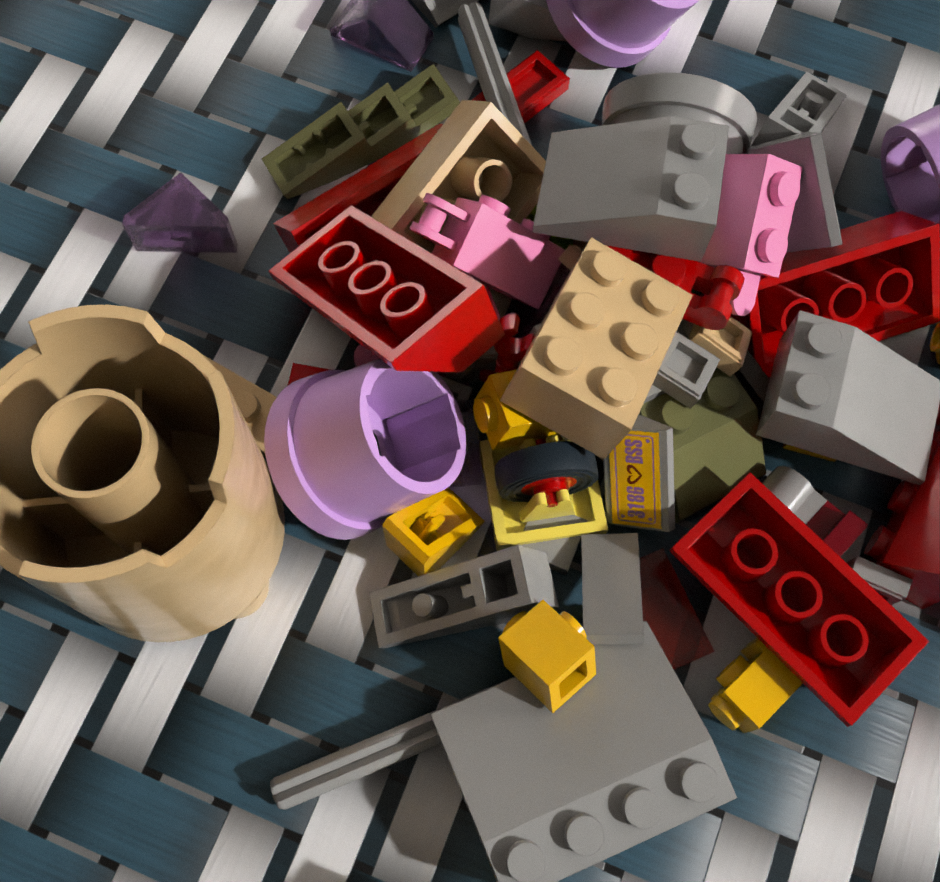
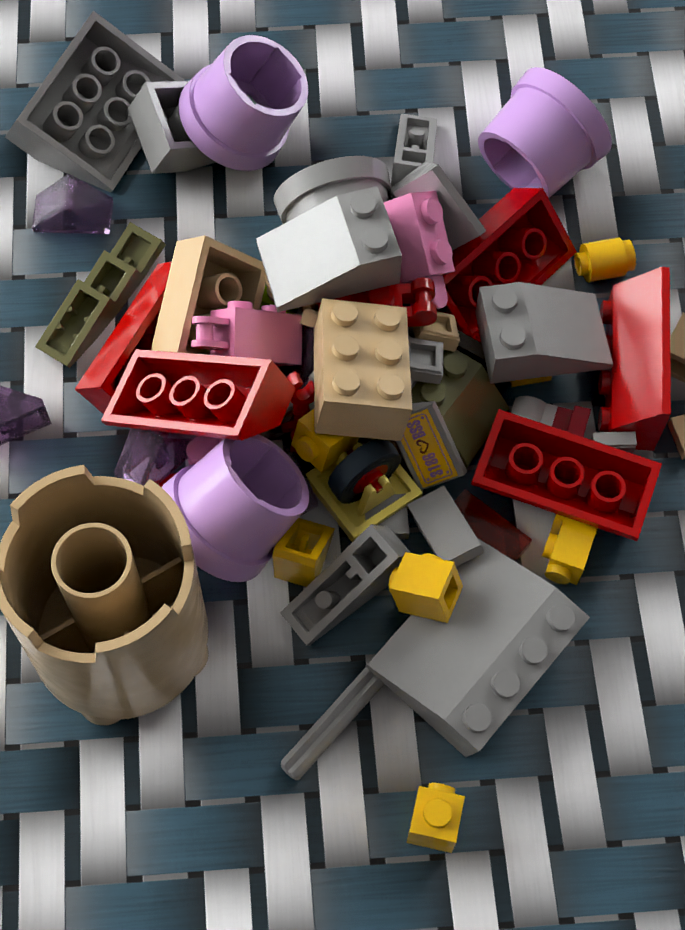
camera: 25 degrees left, 5 degrees down
light grey axle [458,2,532,145] -> none
red tile [472,50,570,123] -> none
none -> clear purple slope [114,428,196,486]

